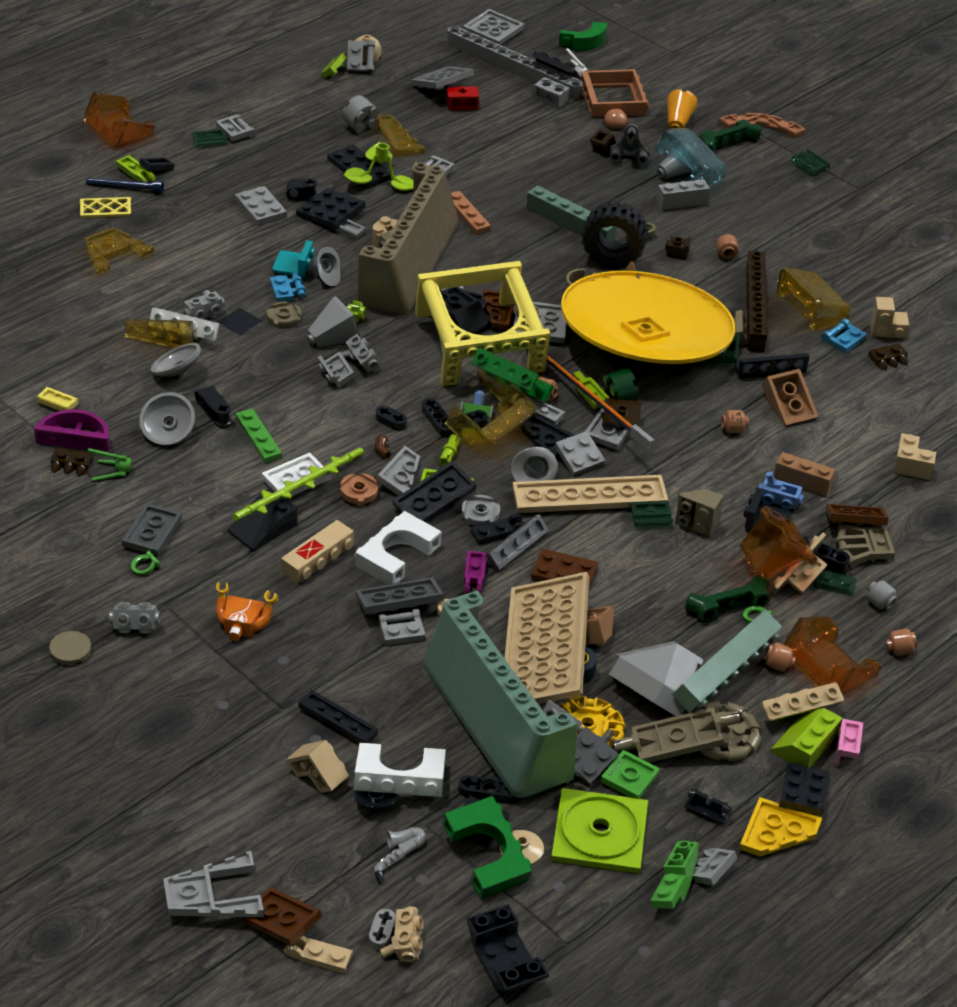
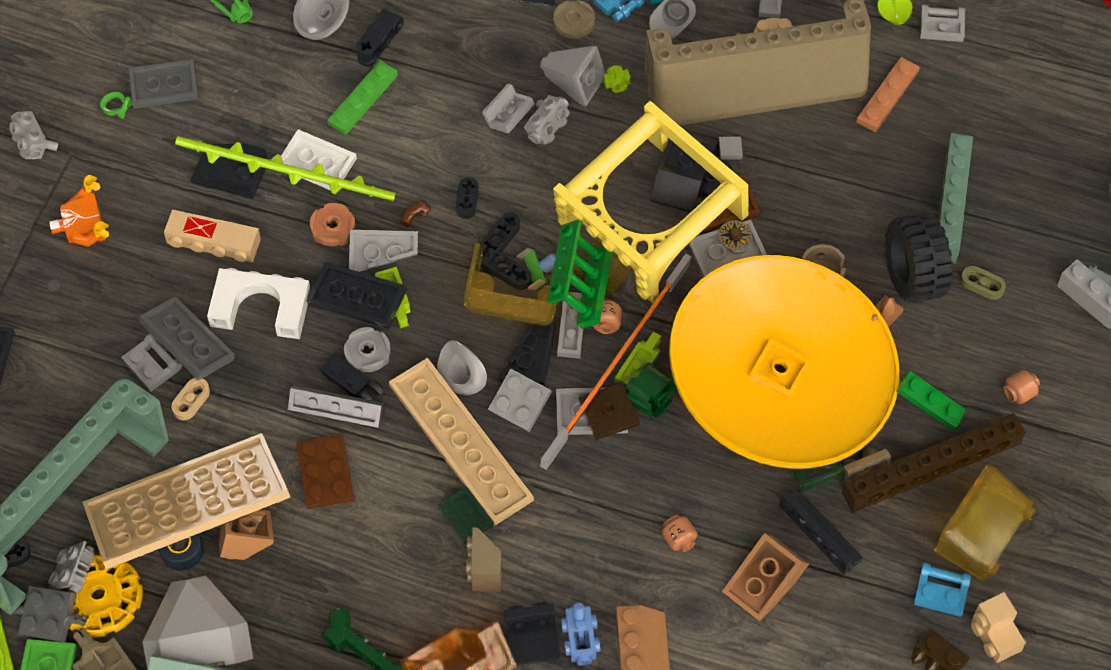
camera: 65 degrees right, 20 degrees up
lime pin [438,435,461,467] -> none
magenta hinge [464,551,487,595] -> none
dark brown brick [665,236,691,260] -> none
none -> green plate [896,371,966,430]

